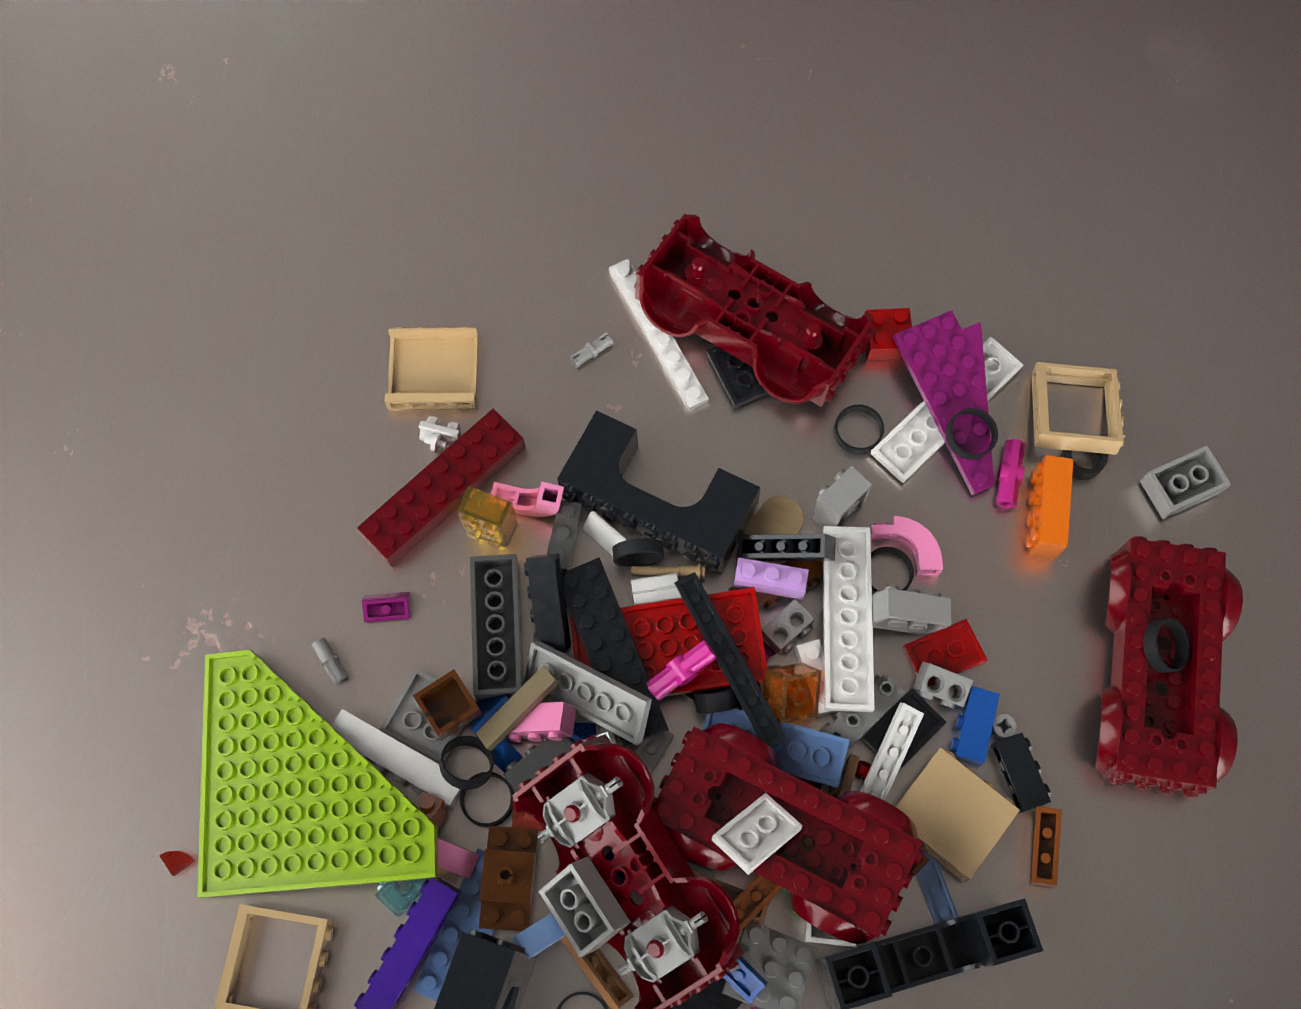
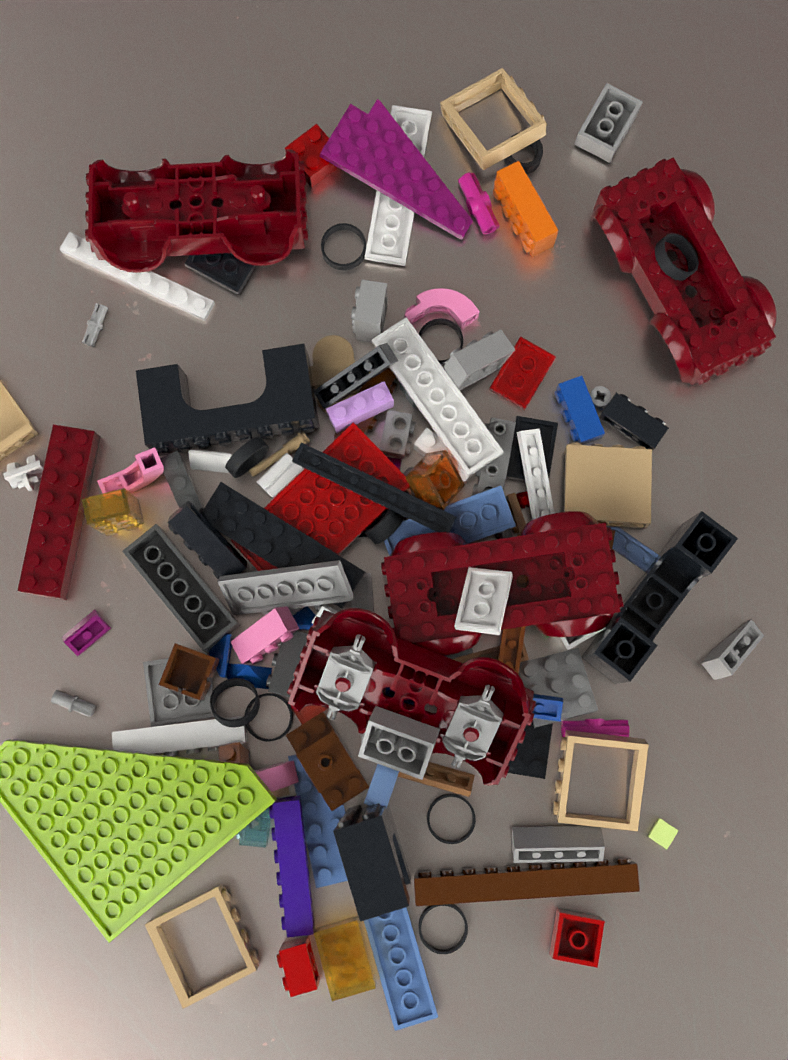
camera: 35 degrees left, 10 degrees up
clear red tile [159,851,195,876] -> none
dark tan tile [476,665,559,751] -> none
dark pink piece [646,640,717,700] -> none
light grey brick [913,661,973,709] -> none
black tyre [945,408,998,460] -> none
dark orange brick [1030,806,1062,888] -> none

